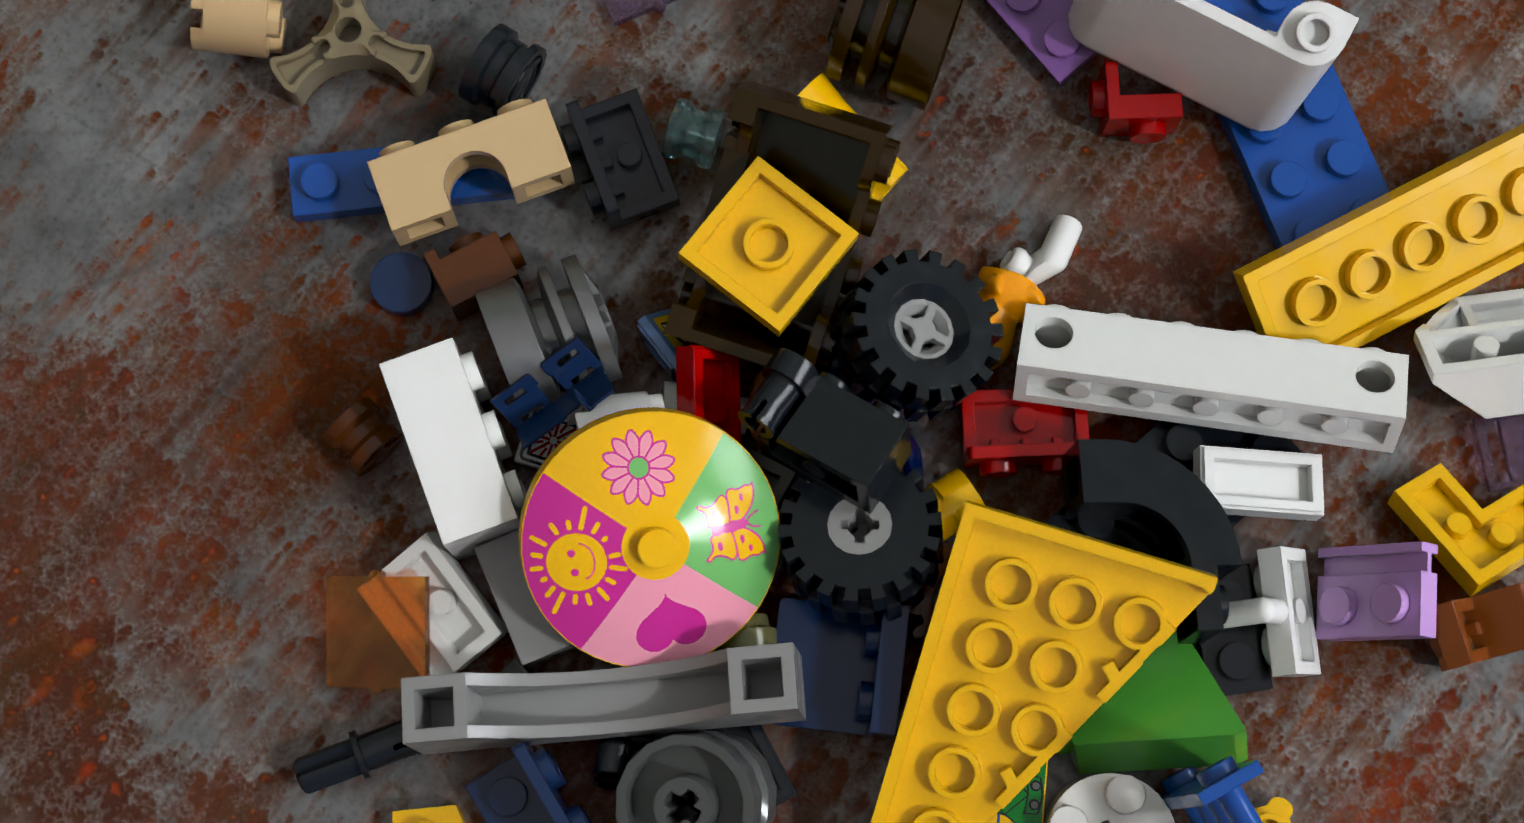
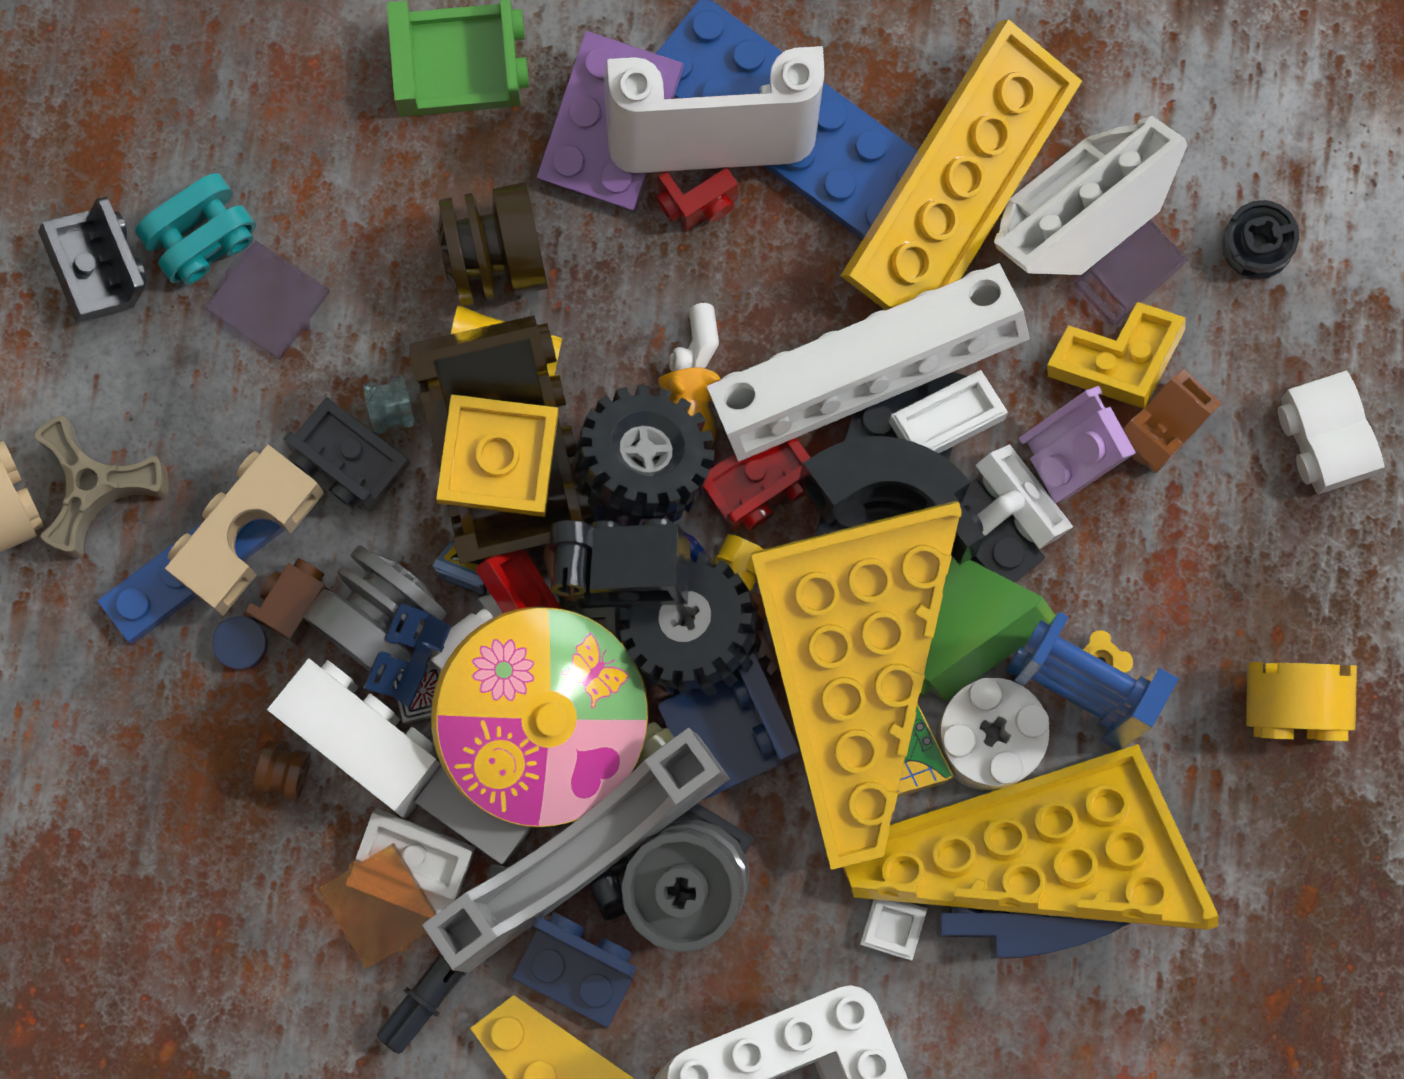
camera: 30 degrees left, 0 degrees up
black wheel [458,23,547,117] -> none

